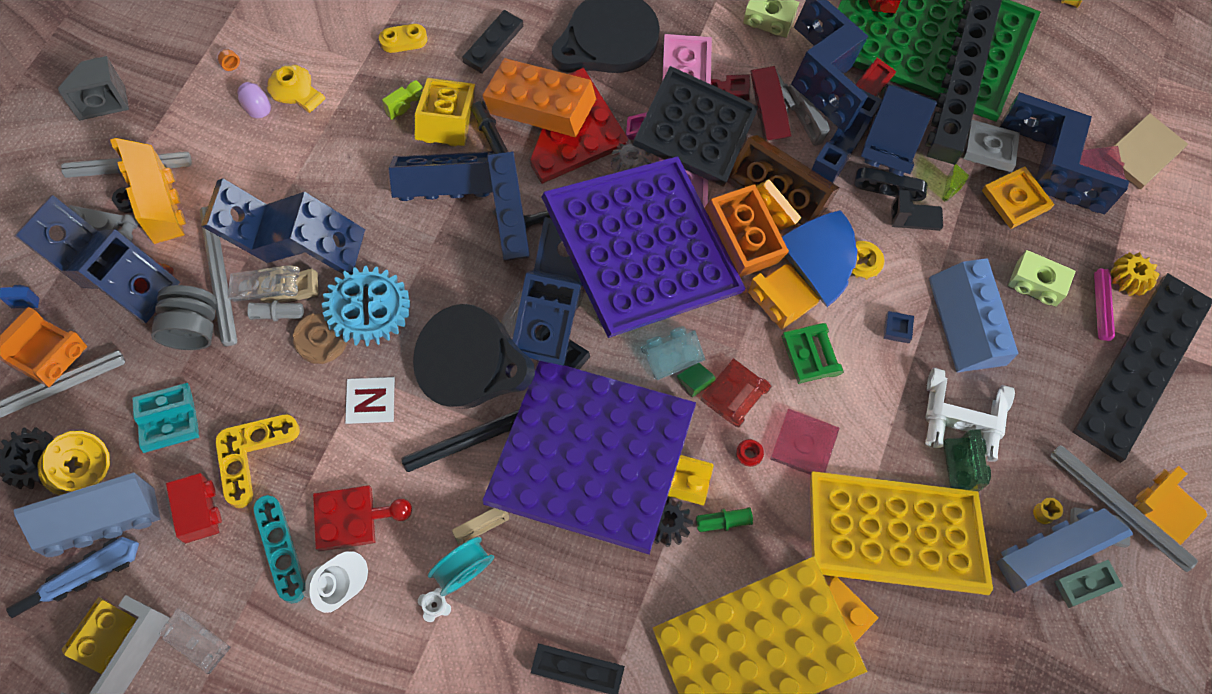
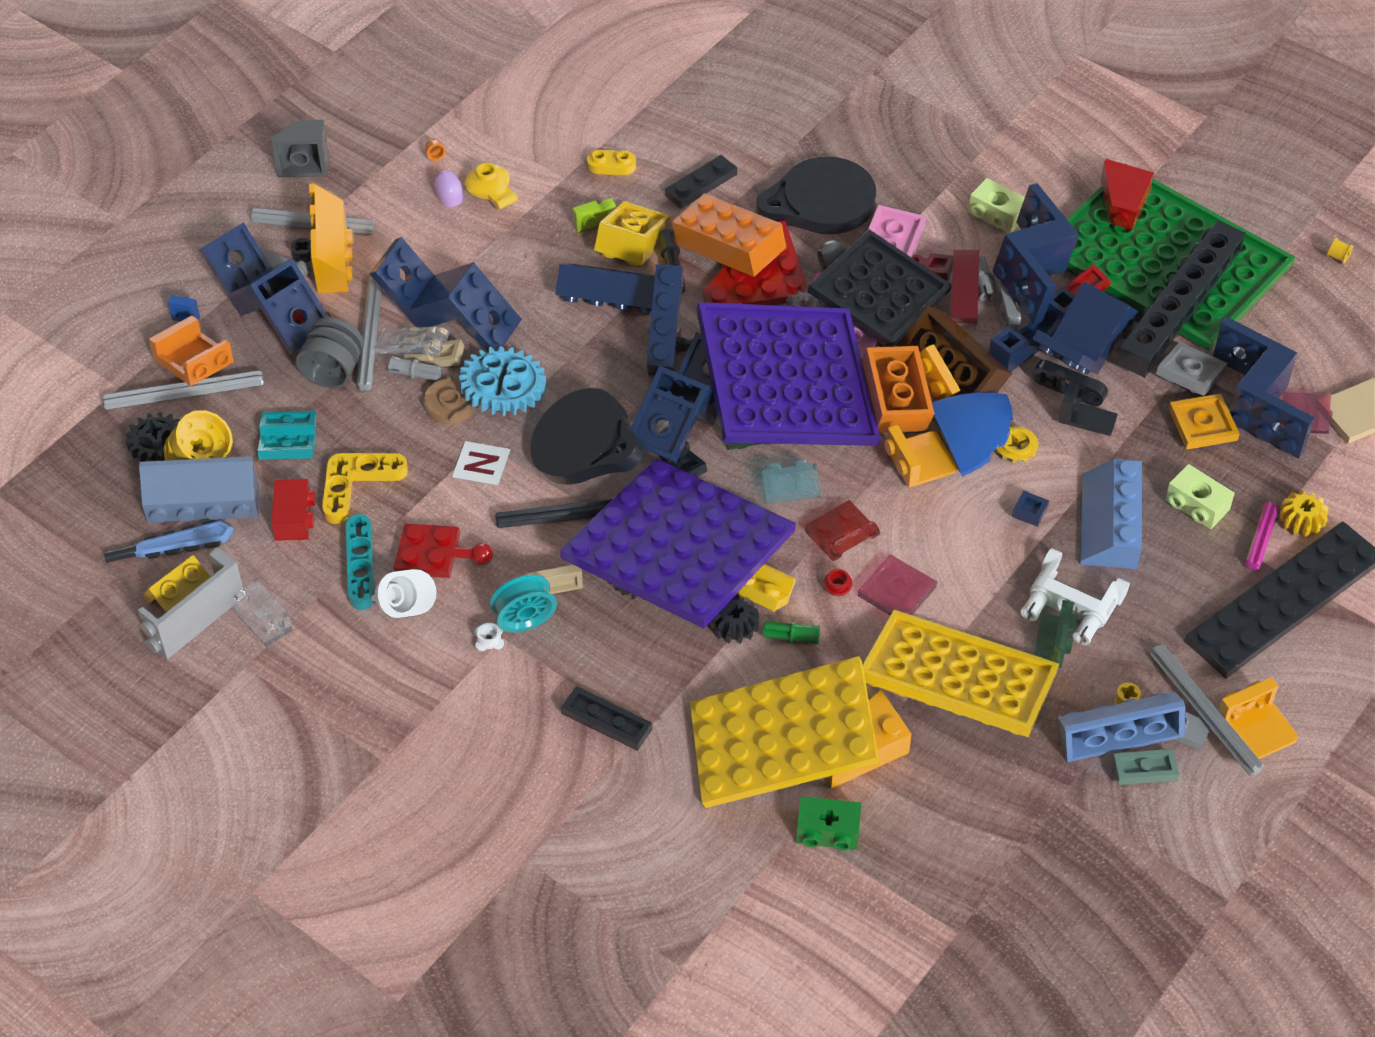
camera: 20 degrees right, 15 degrees down
green slope [677,362,716,398] -> none
green plate [781,323,844,384] -> none
clear neon green slope [942,164,969,202] -> none
none -> dark grey piece [817,240,846,270]

